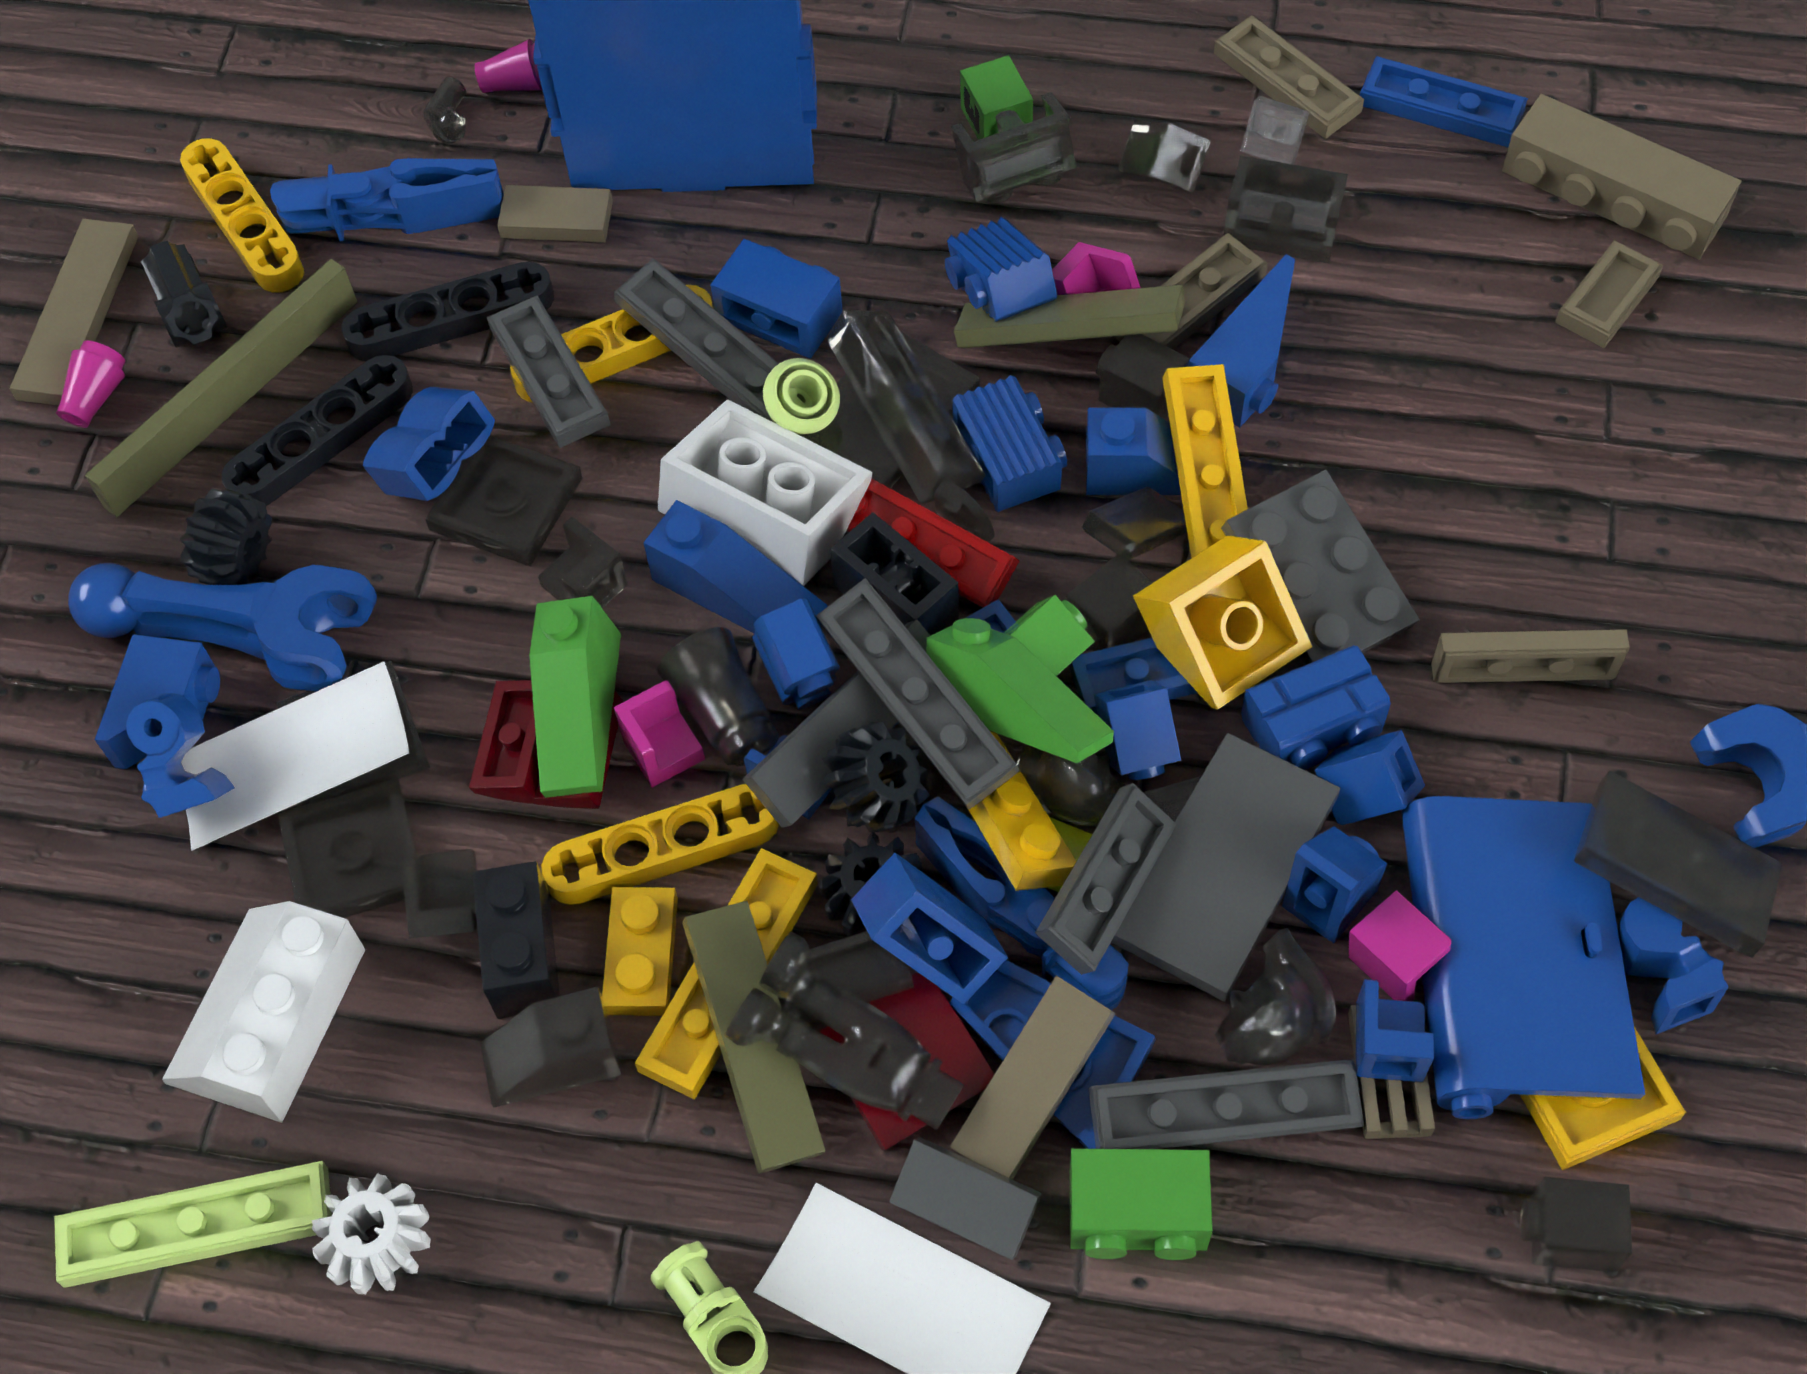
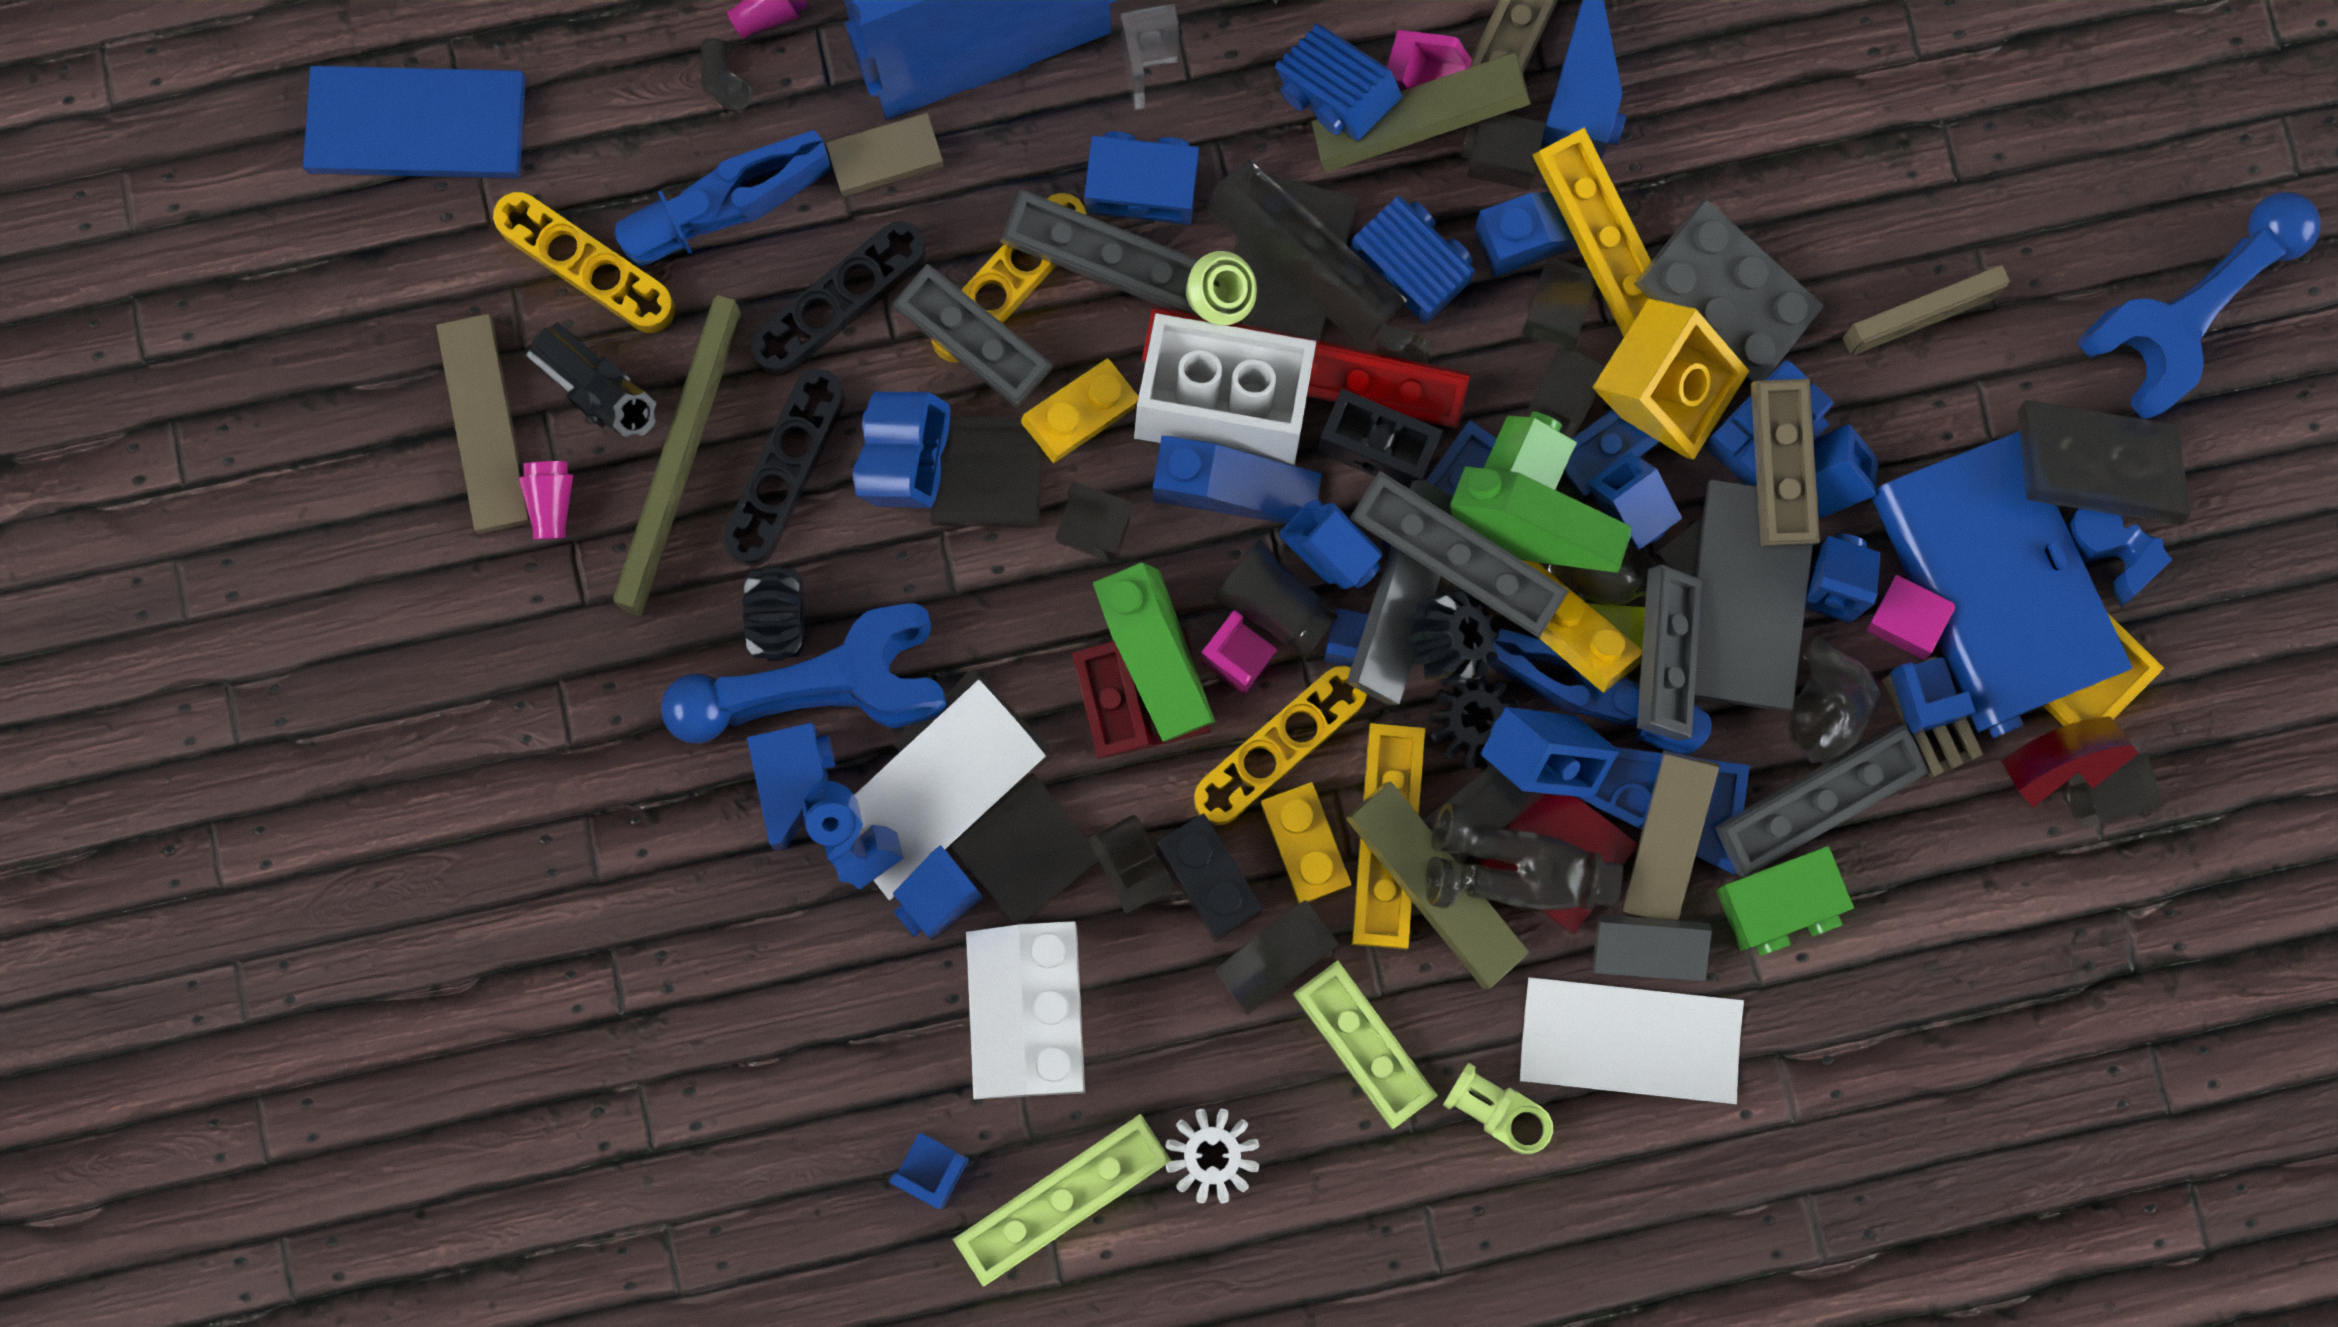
camera: 25 degrees left, 20 degrees up
none -> blue tile [303,66,526,179]
none -> blue panel [889,1132,970,1209]
none -> blue slope [893,845,983,940]
none -> yellow plate [1021,358,1139,464]
none -> clear panel [1121,3,1178,110]
none -> yellowish green tile [1293,960,1438,1130]
none -> dark tan tile [1751,379,1820,547]
none -> dark red slope [2001,716,2139,807]

